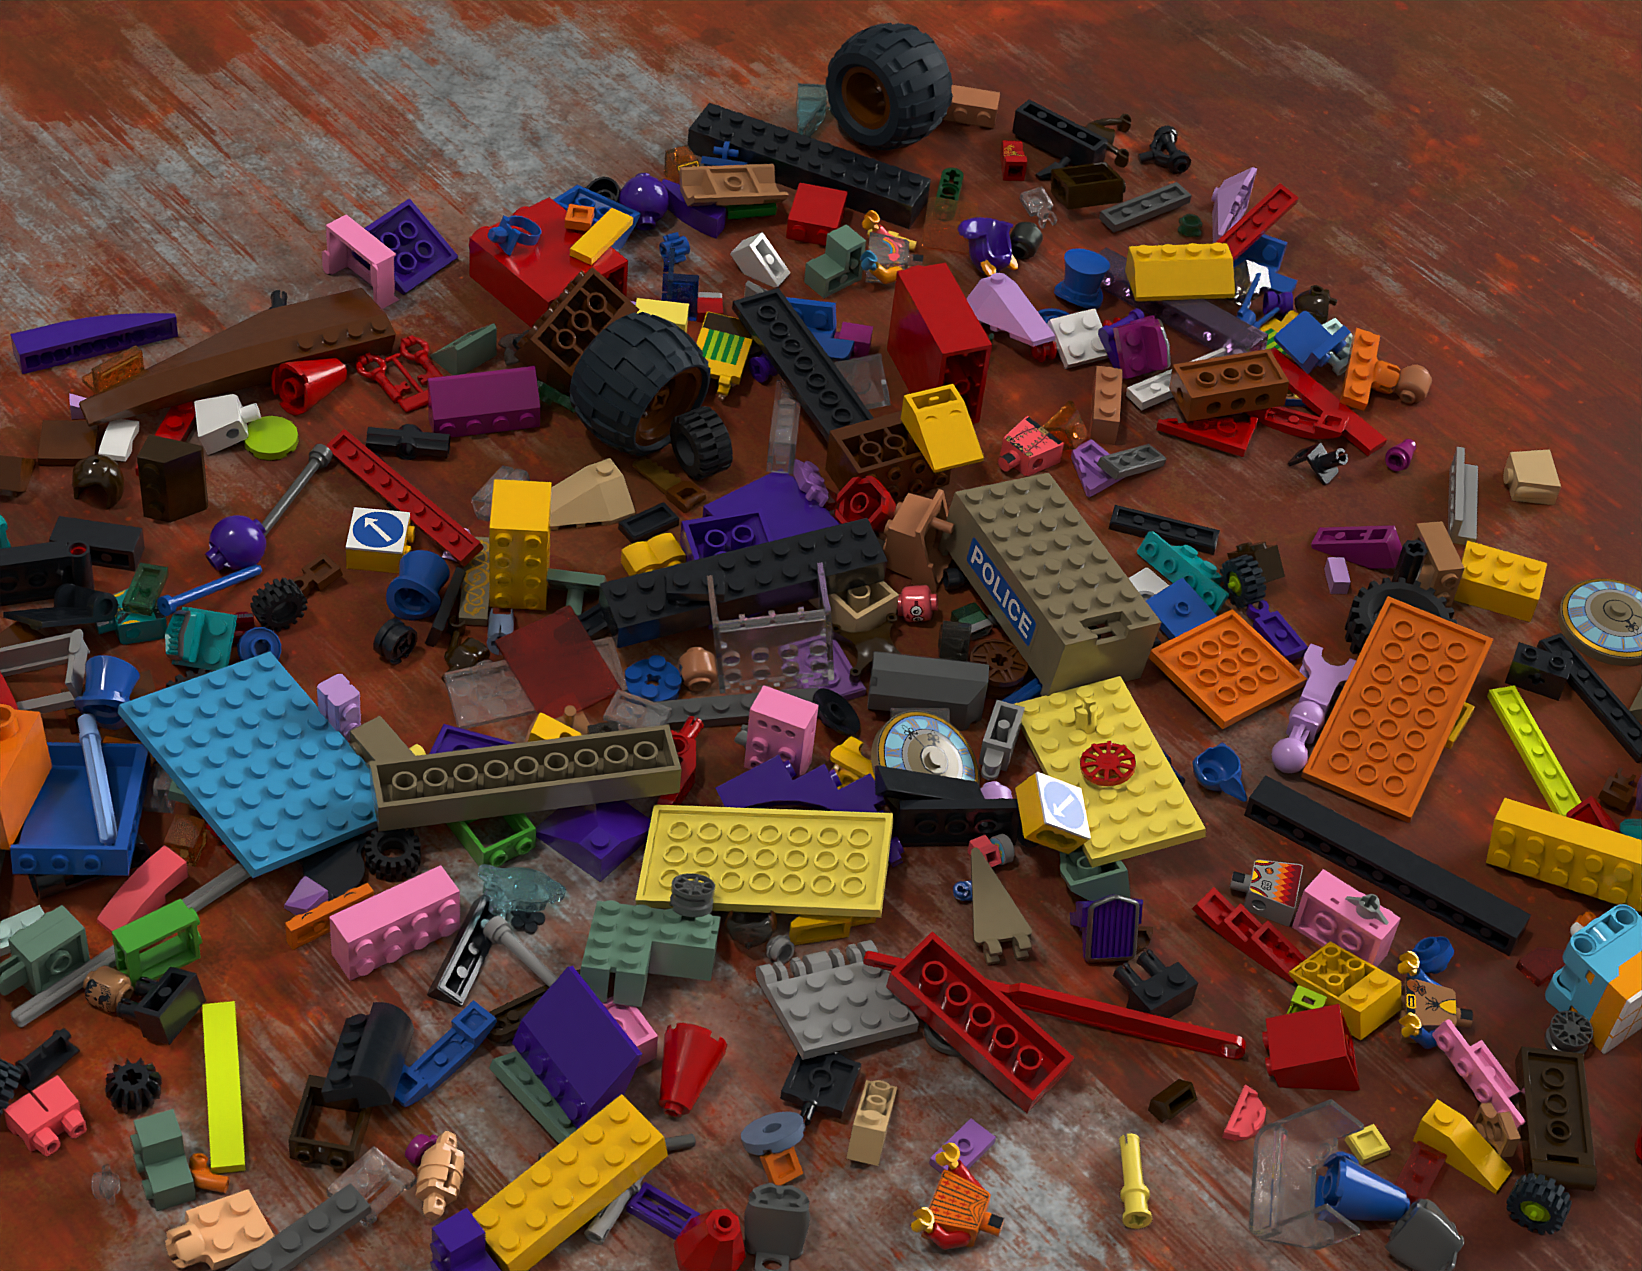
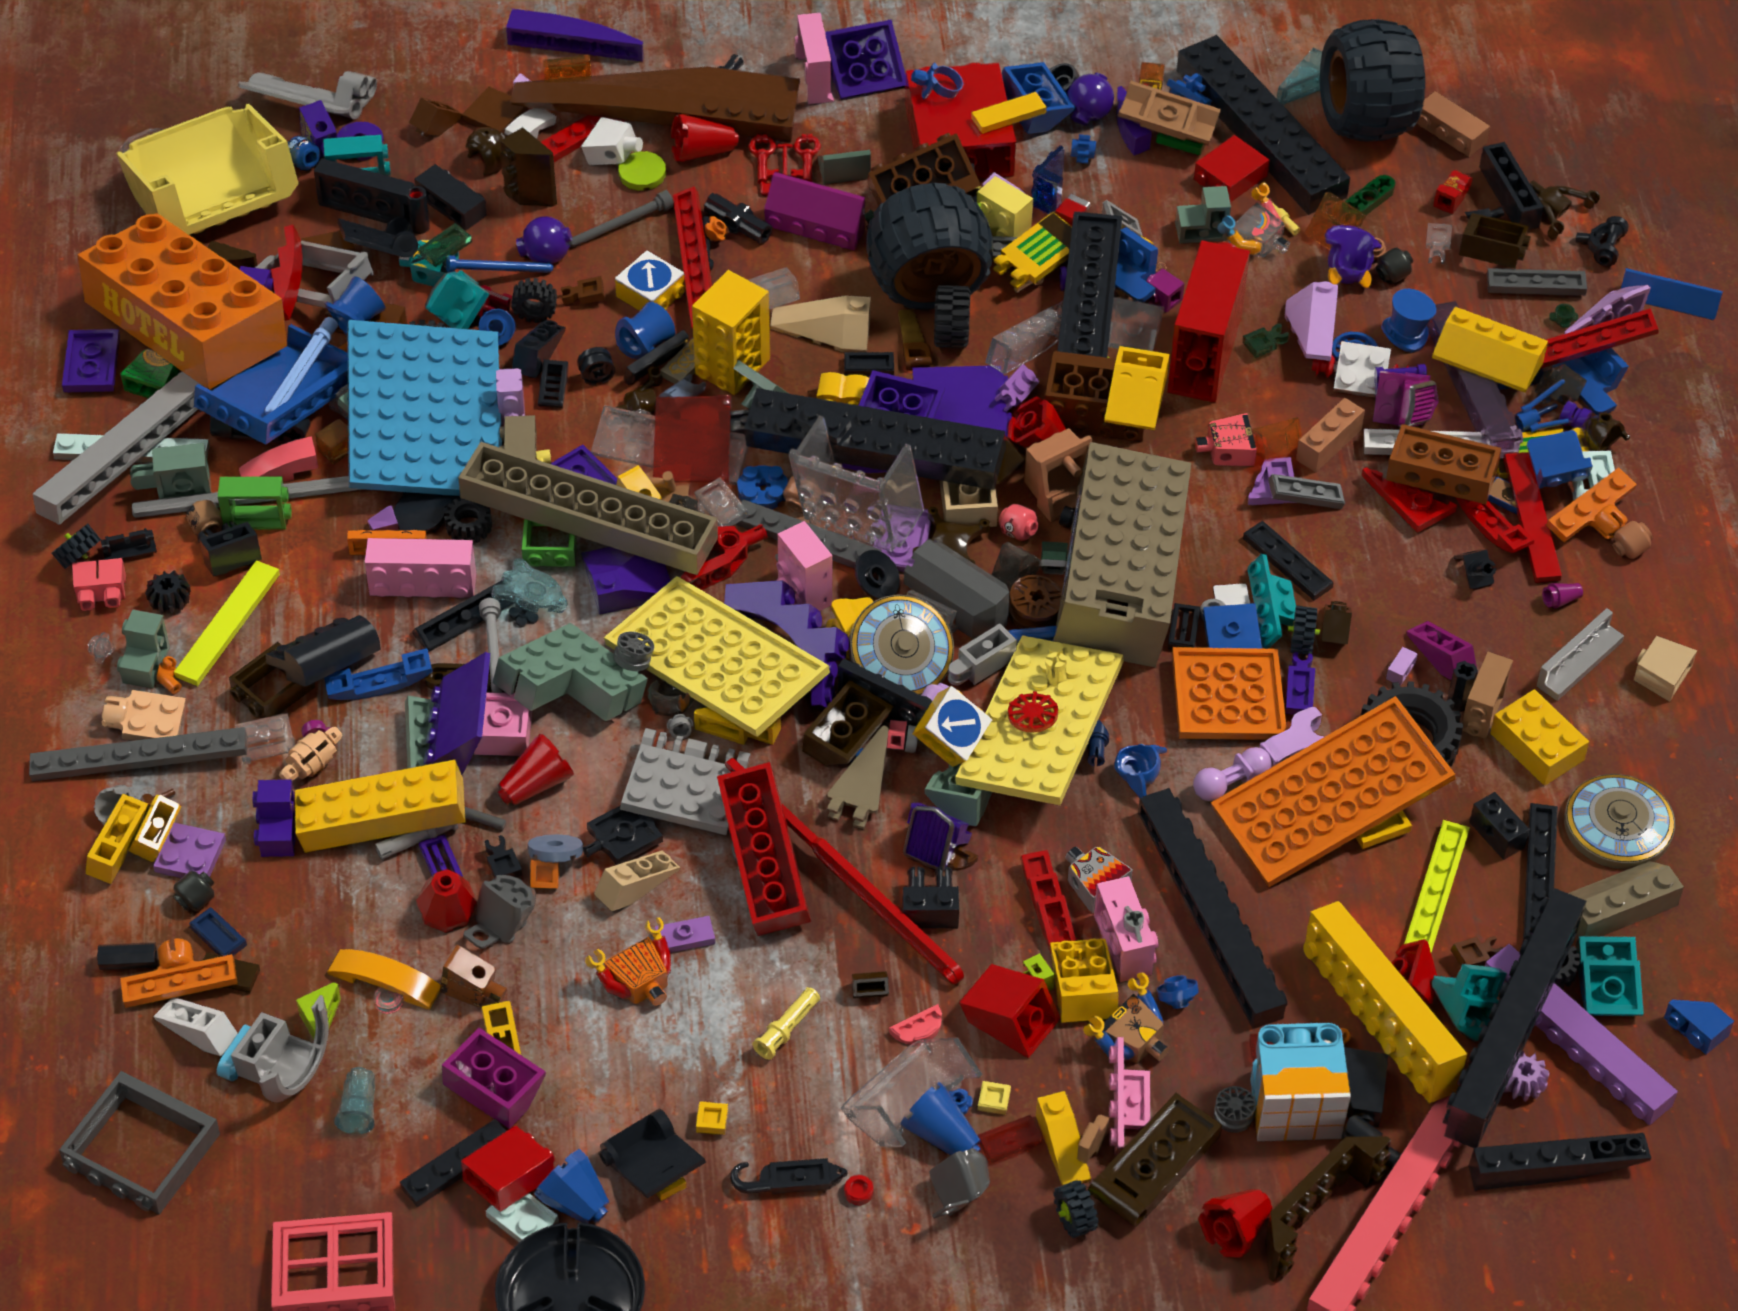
camera: 40 degrees right, 5 degrees up
orange plate [565,204,595,231] -> none
white slope [730,232,790,288] -> none
black slope [875,765,985,800] -> none
none -> black plate [485,835,523,879]
none -> black slope [512,320,566,378]
none -> black slope [538,359,569,408]
none -> orange plate [704,216,729,241]
none -> dark brown slope [802,680,894,765]
none -> blue slope [1621,268,1723,320]

